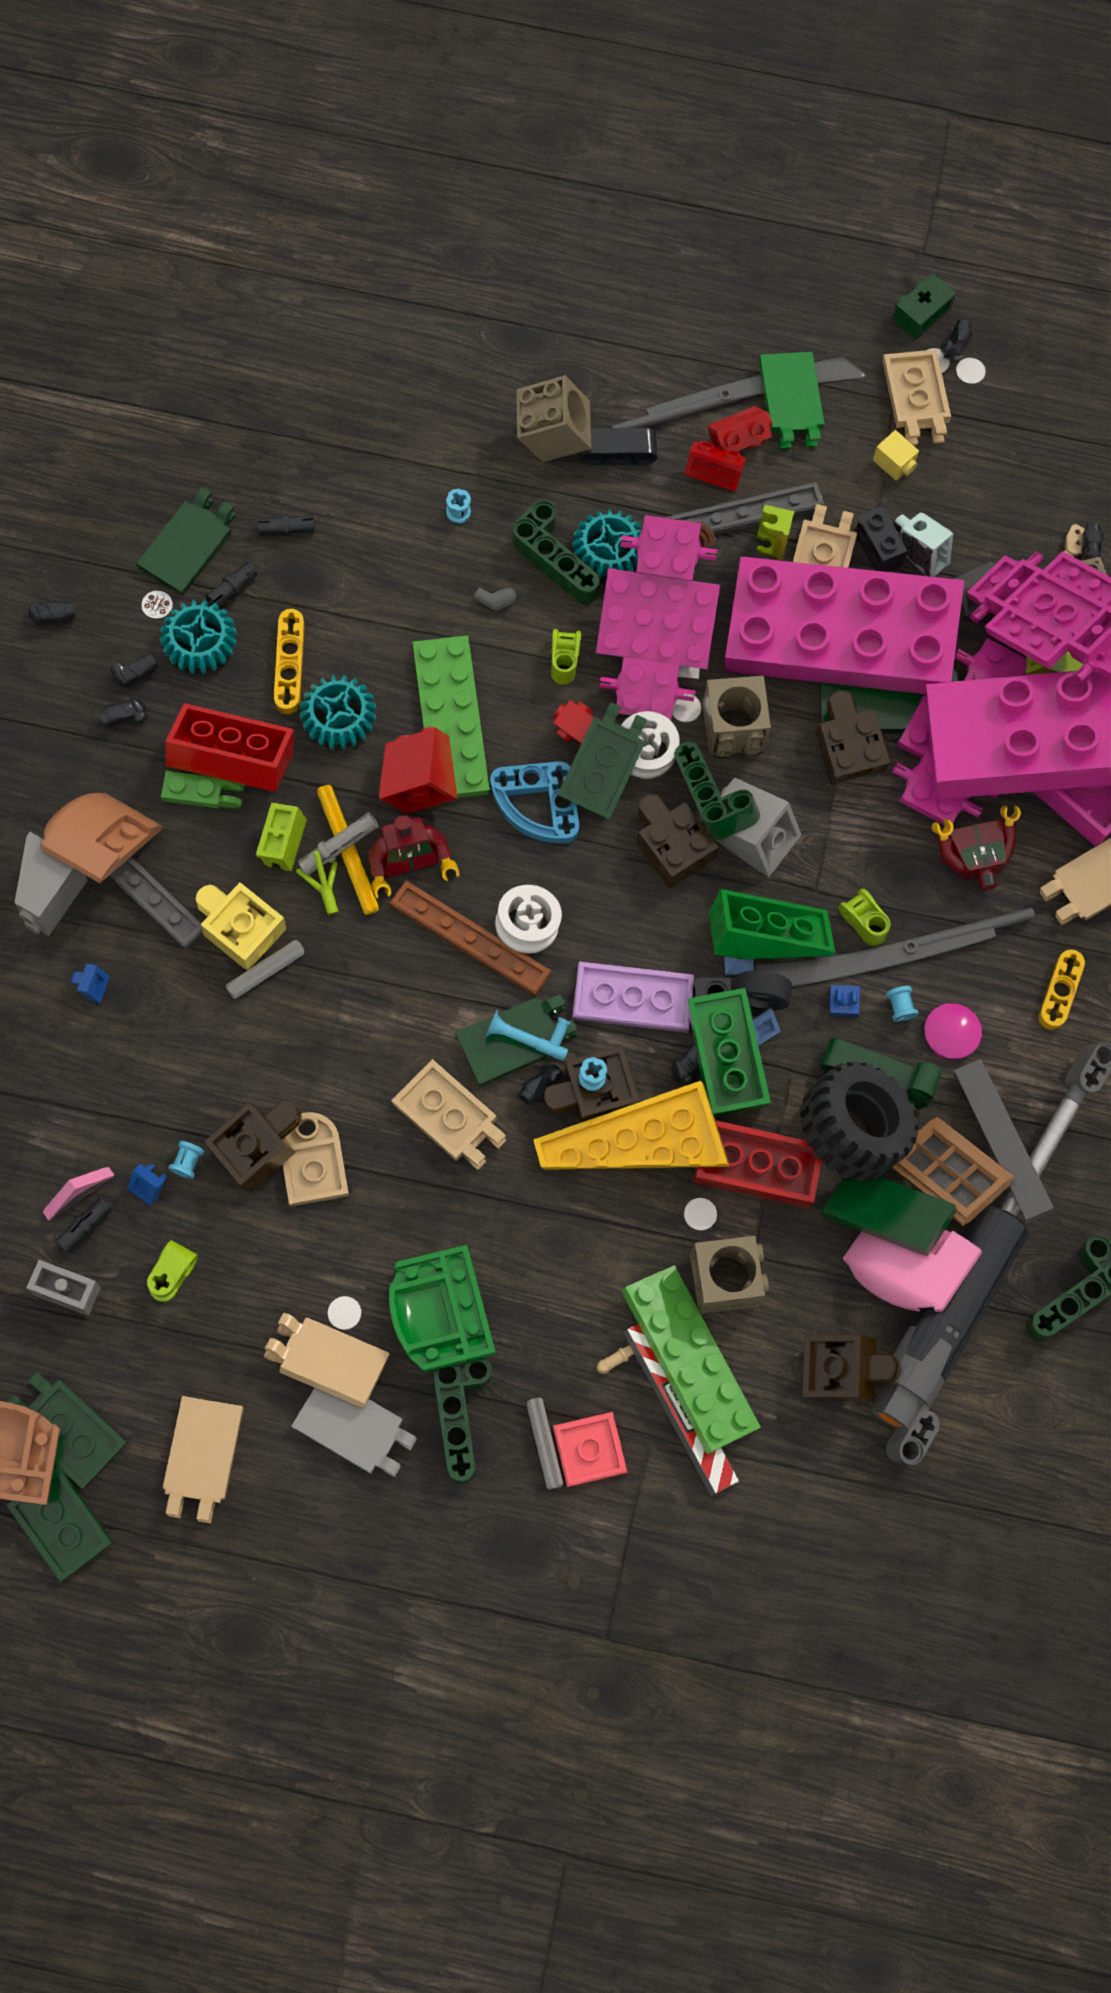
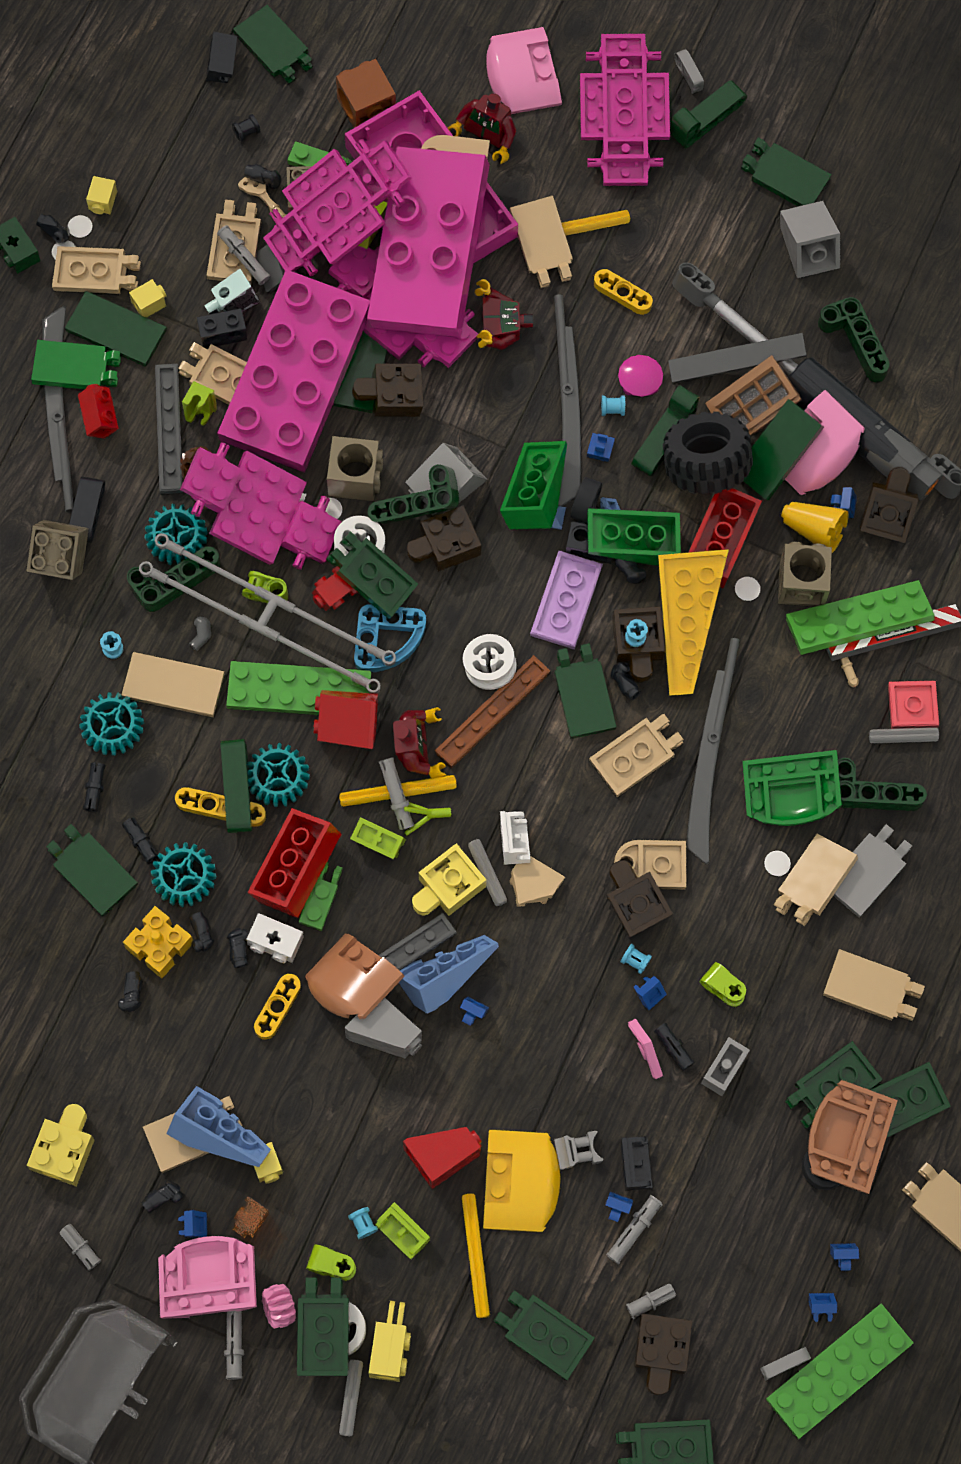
camera: 75 degrees left, 0 degrees up
white sticker [142,591,172,619] -> none
medium azure piece [485,1009,571,1061] -> none
red bracket [684,441,746,491] -> none
lime piece [838,889,890,946] -> none
none -> dark green tile [65,291,167,367]
none -> teal gear [79,692,144,756]
none -> light yellow brick [86,176,117,214]
none -> tan tile [121,652,225,717]
none -> yellow brick [123,906,193,979]
none -> light grey bar [139,533,396,694]
none -> tan tile [207,200,261,285]
none -> light grey pin [217,225,271,285]
none -> dark green beam [221,739,252,833]
none -> white brick [247,913,304,963]
none -> yellow beam [254,974,301,1040]
none -> medium blue wedge [399,935,499,1013]
none -> white hinge [500,811,530,865]
none -> tan slope [510,856,565,907]
none -> dark grey piece [686,638,740,864]
none -> yellow cone [781,502,849,553]
none -> blue tile [831,487,857,518]

